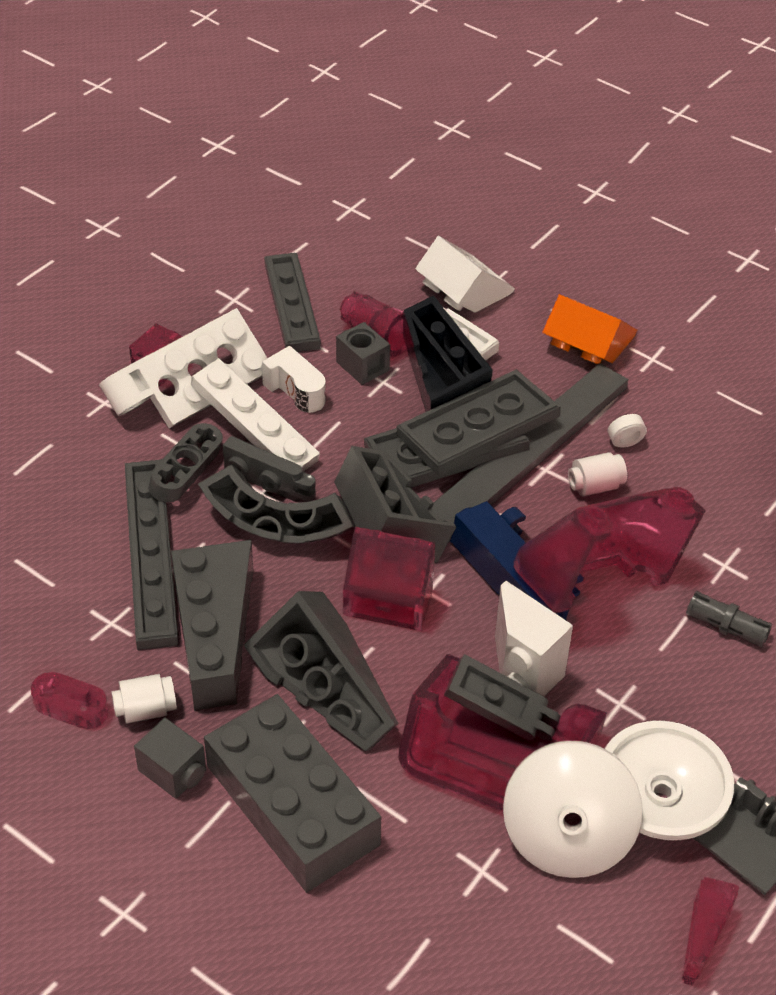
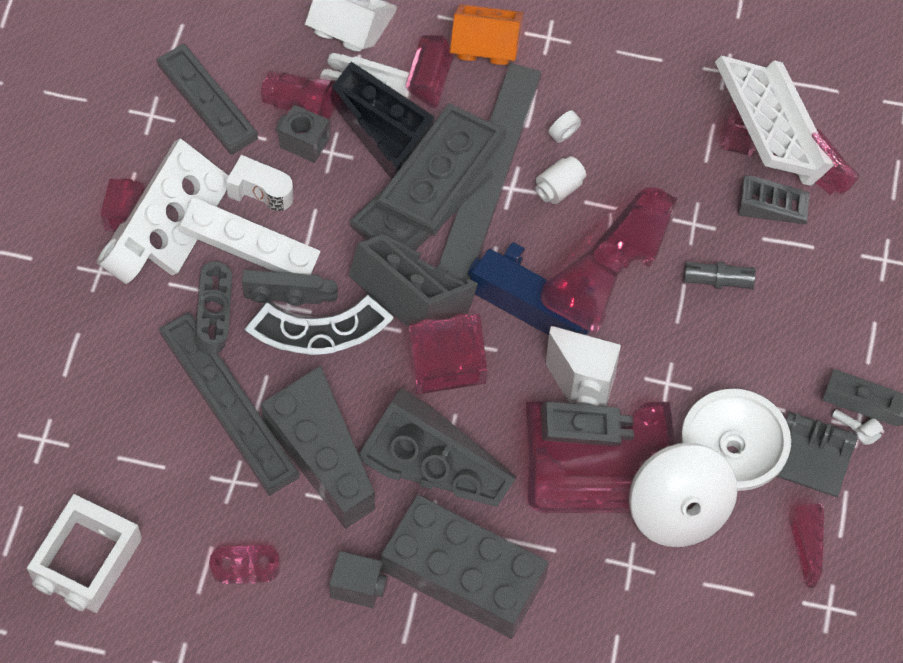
camera: 25 degrees left, 15 degrees up
white brick [111,674,177,724] -> none
none -> clear pink slope [405,35,454,108]

